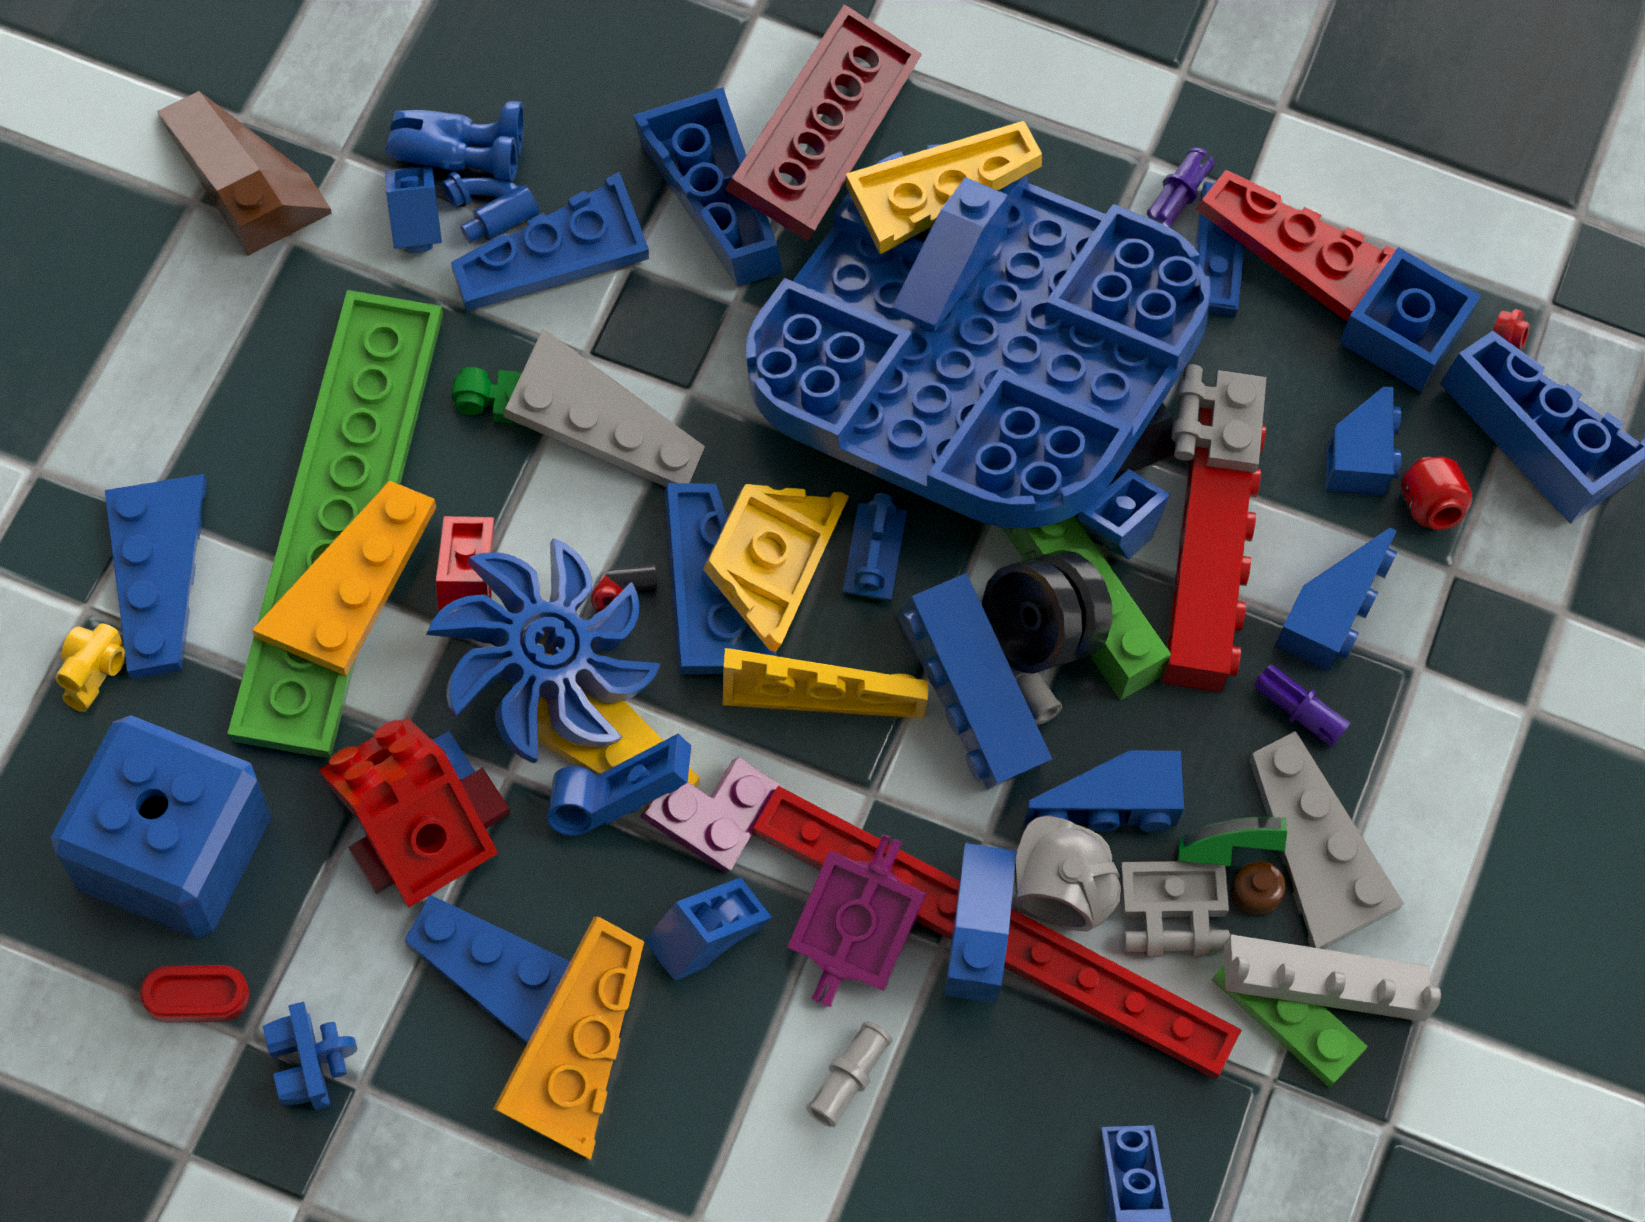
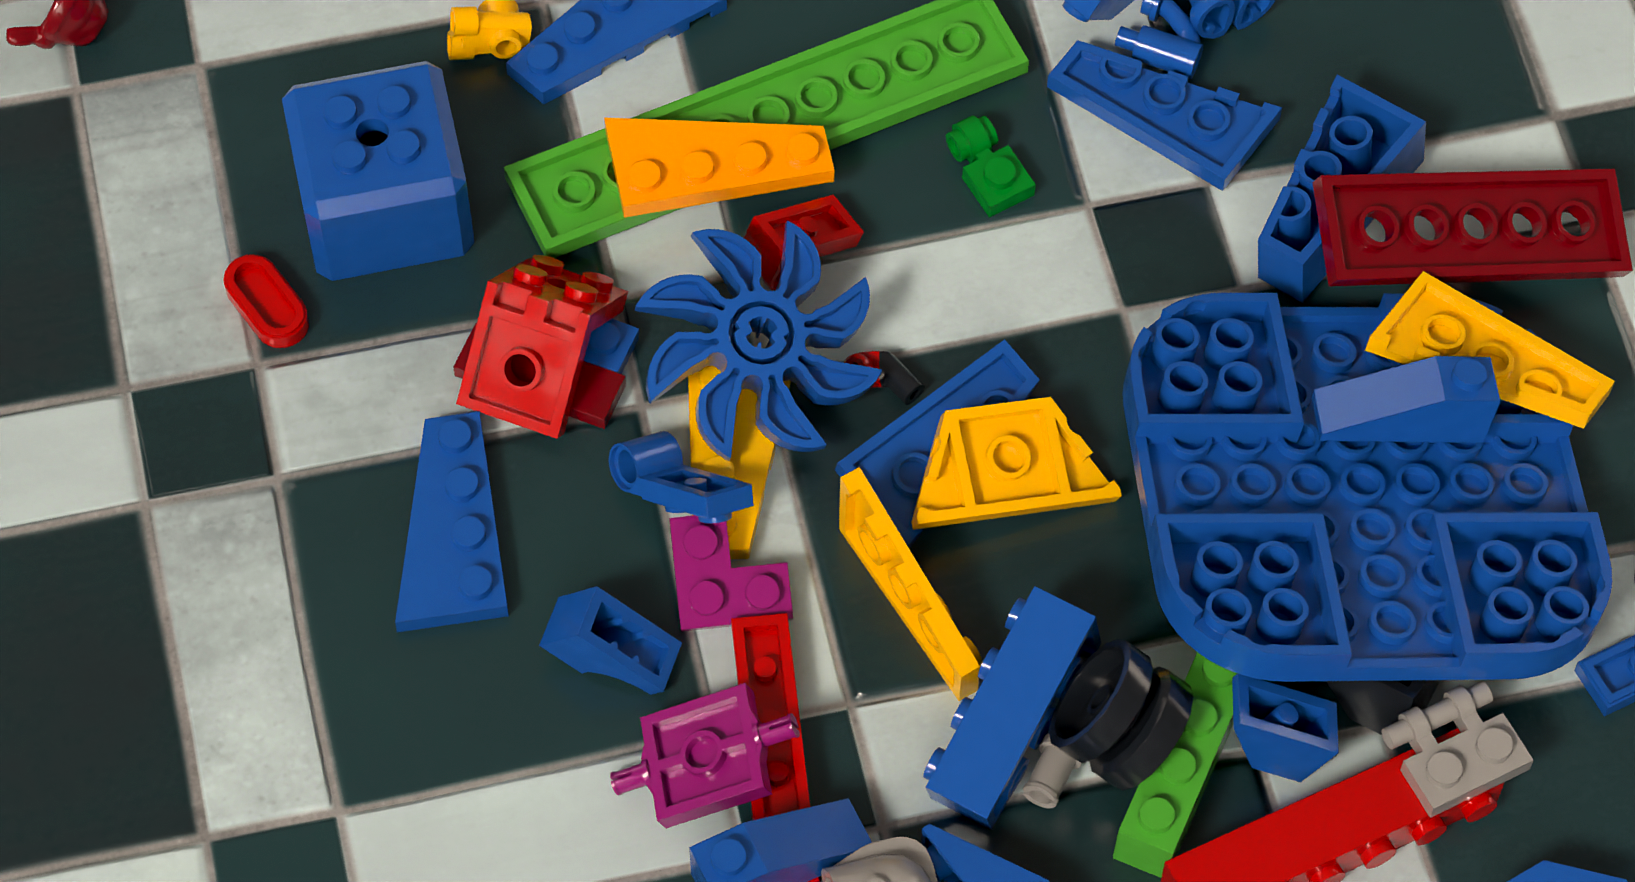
camera: 60 degrees right, 5 degrees down
blue hips [263,1001,358,1110] -> none
light orange wing [493,916,644,1160] -> none
light grey wing [503,328,705,487] -> none
light grey pin [806,1021,892,1127] -> none
blue hinge [842,493,907,601] -> none

